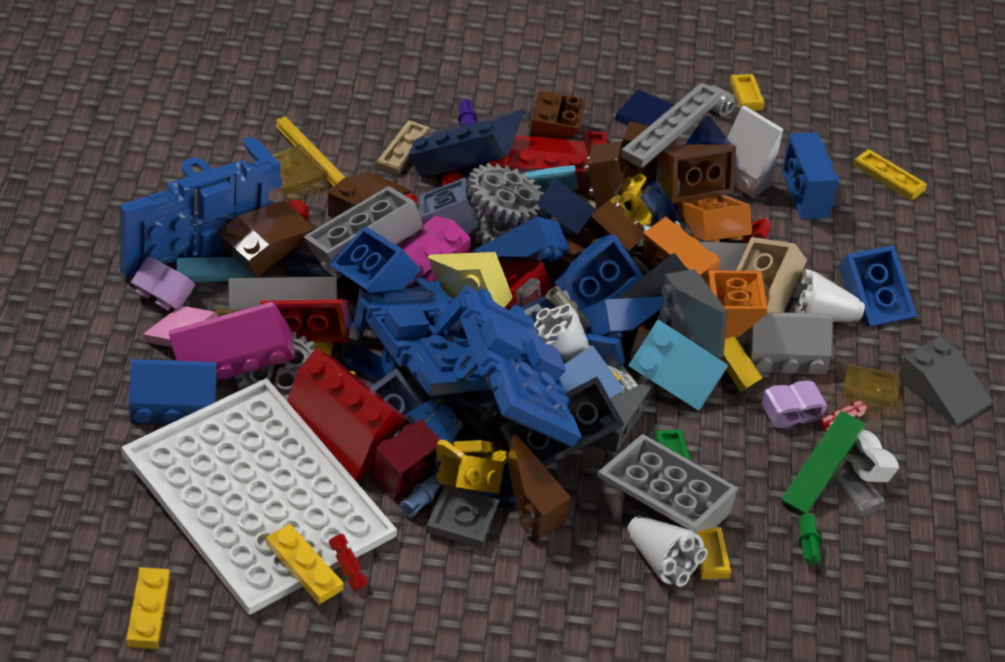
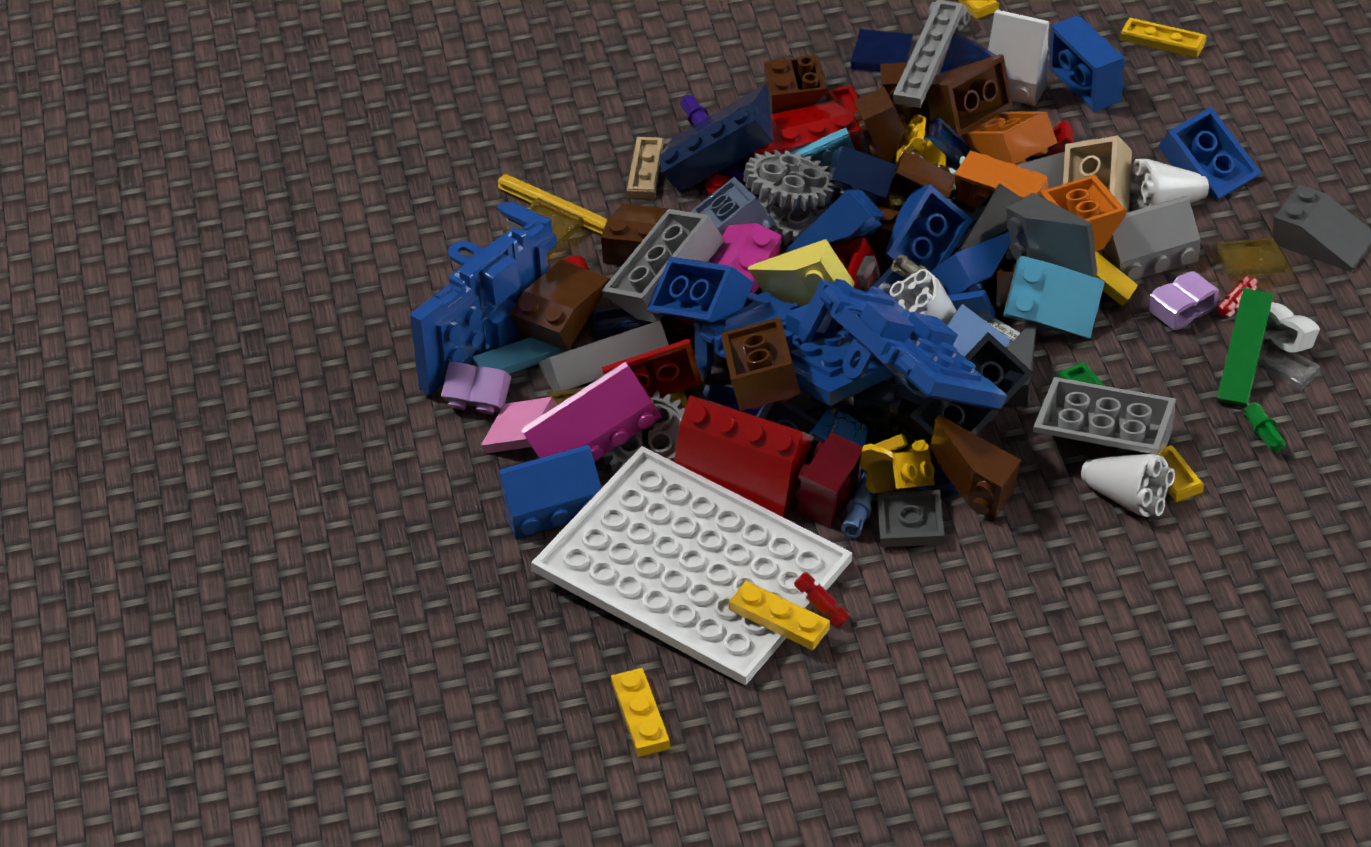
camera: 10 degrees left, 0 degrees up
none -> reddish brown slope [721,317,801,411]

